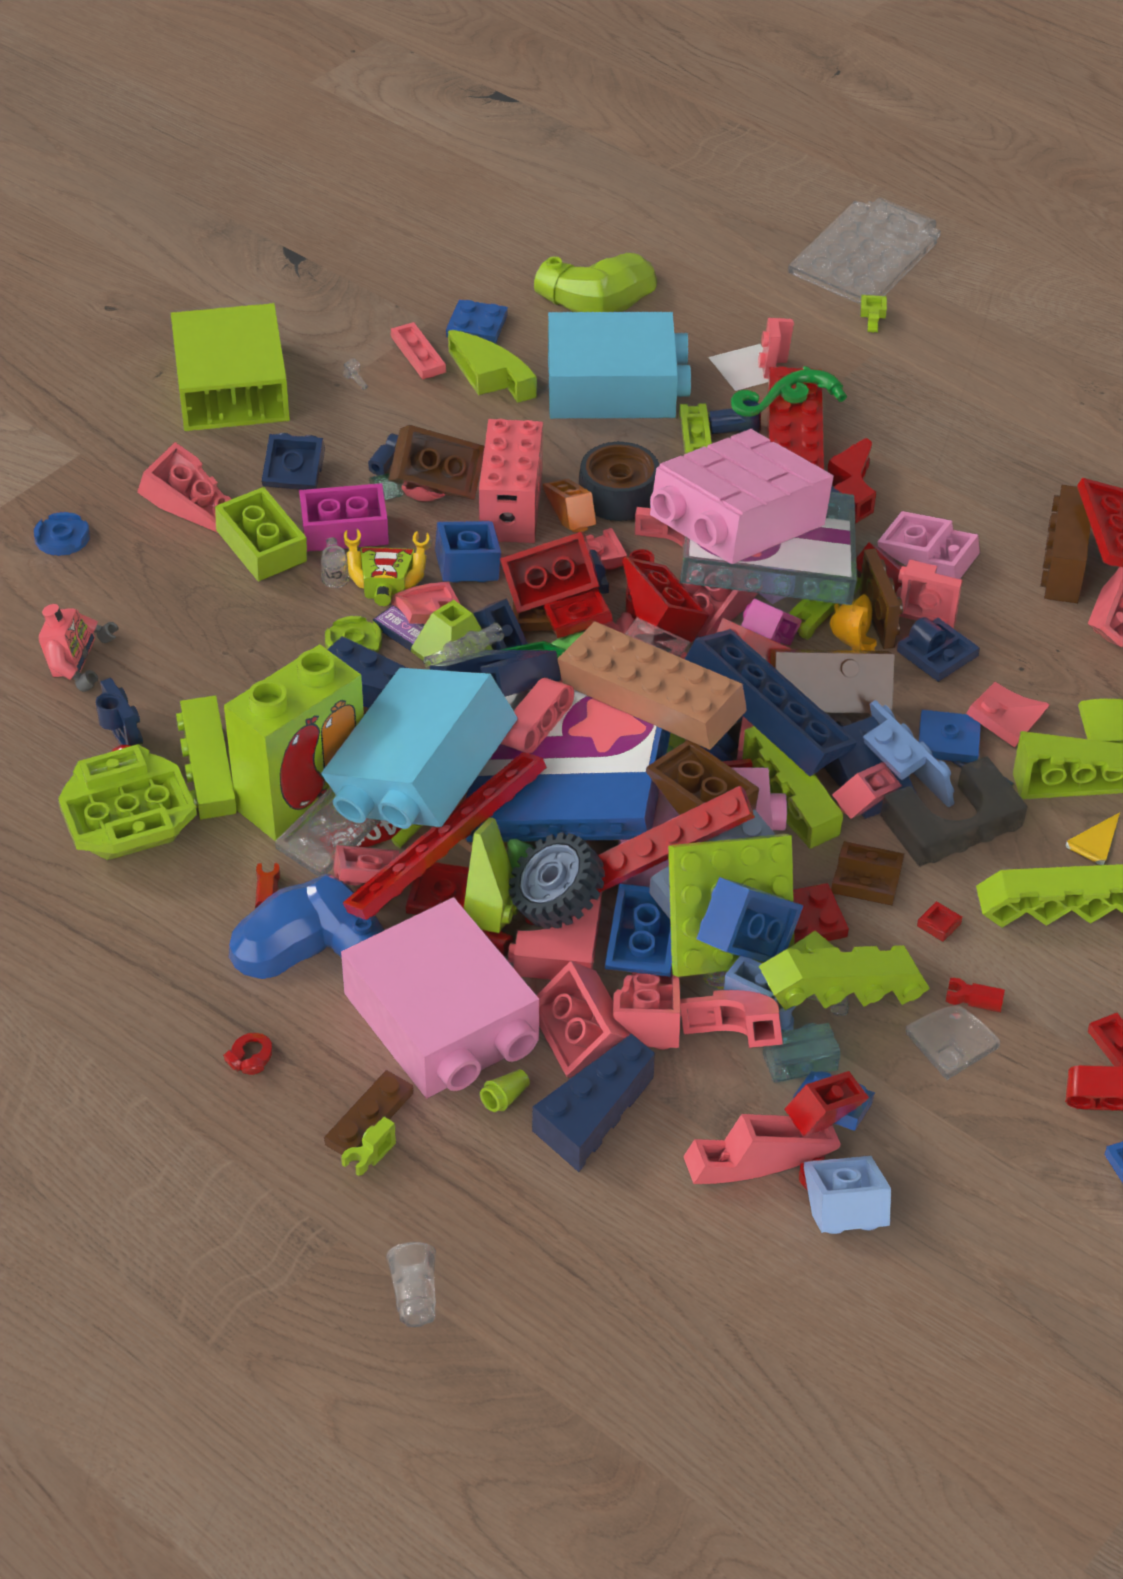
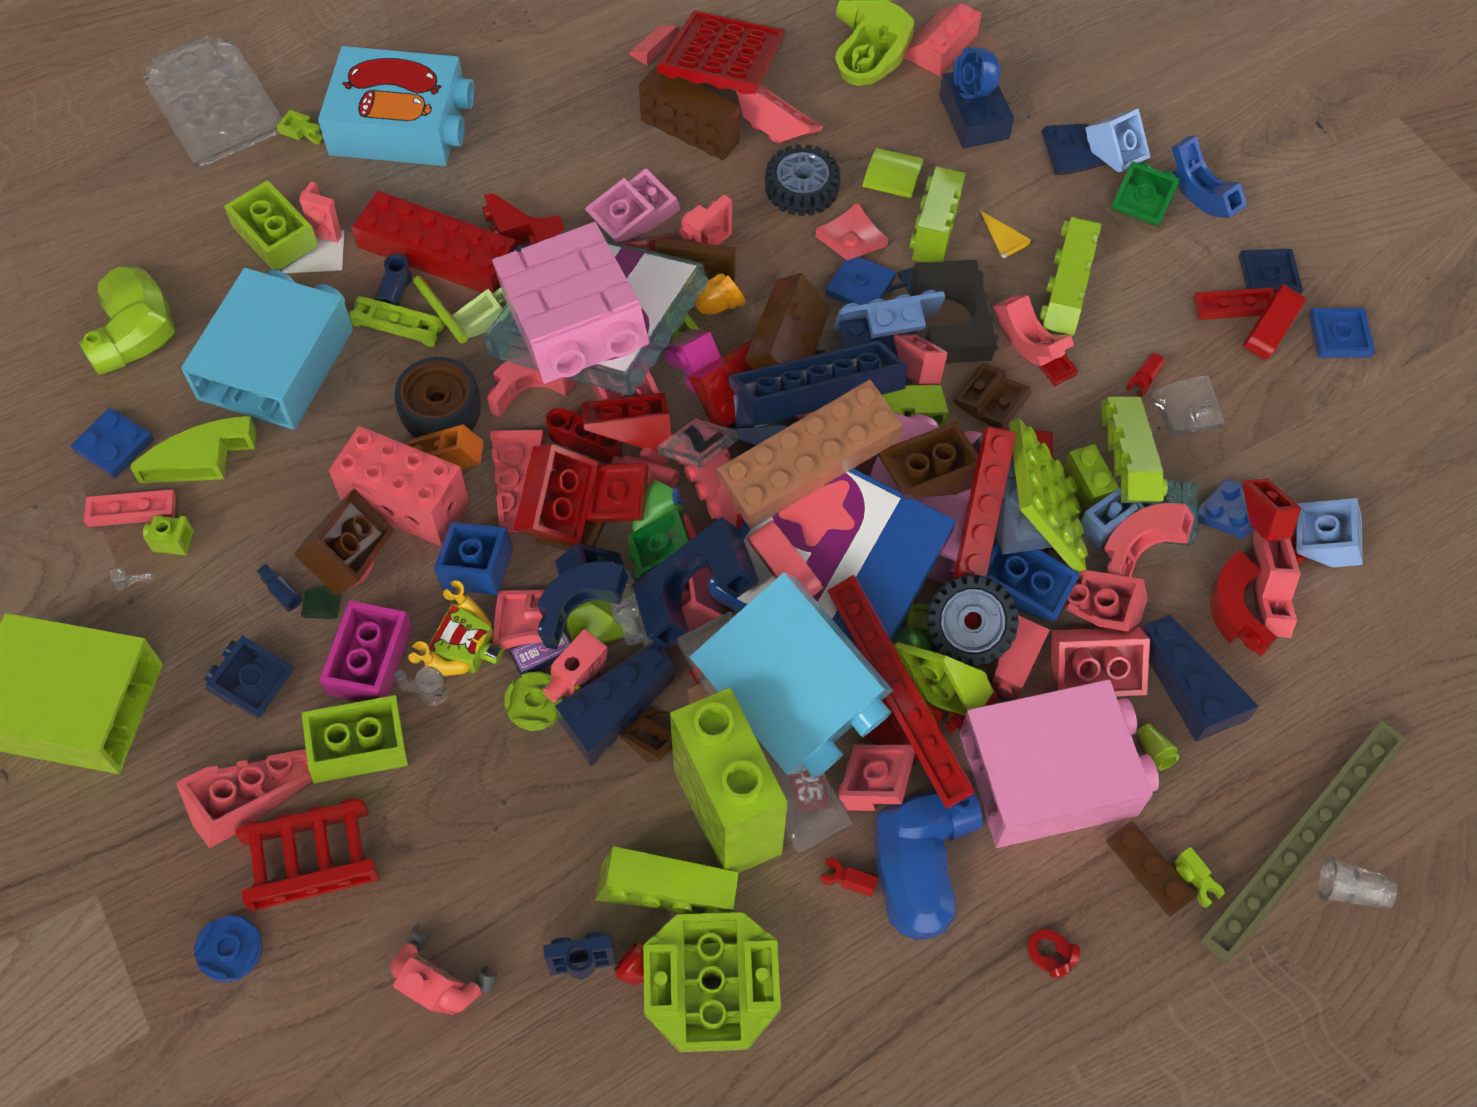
camera: 70 degrees left, 15 degrees up
blue slope [697,877,804,962] -> none
green plant [731,366,847,417] -> none
dark blue plate [897,617,980,682] -> none
none -> lime brick [143,516,194,556]
none -> lime brick [224,180,318,270]
none -> red fence [235,798,380,912]
none -> medium azure brick [318,46,474,166]
none -> dark blue arch [537,562,628,650]
none -> coral torso [543,629,608,703]
none -> wheel [765,144,840,216]
none -> coral arch [993,295,1074,366]
none -> olive plate [1199,720,1408,964]
none -> red arch [1210,551,1277,657]

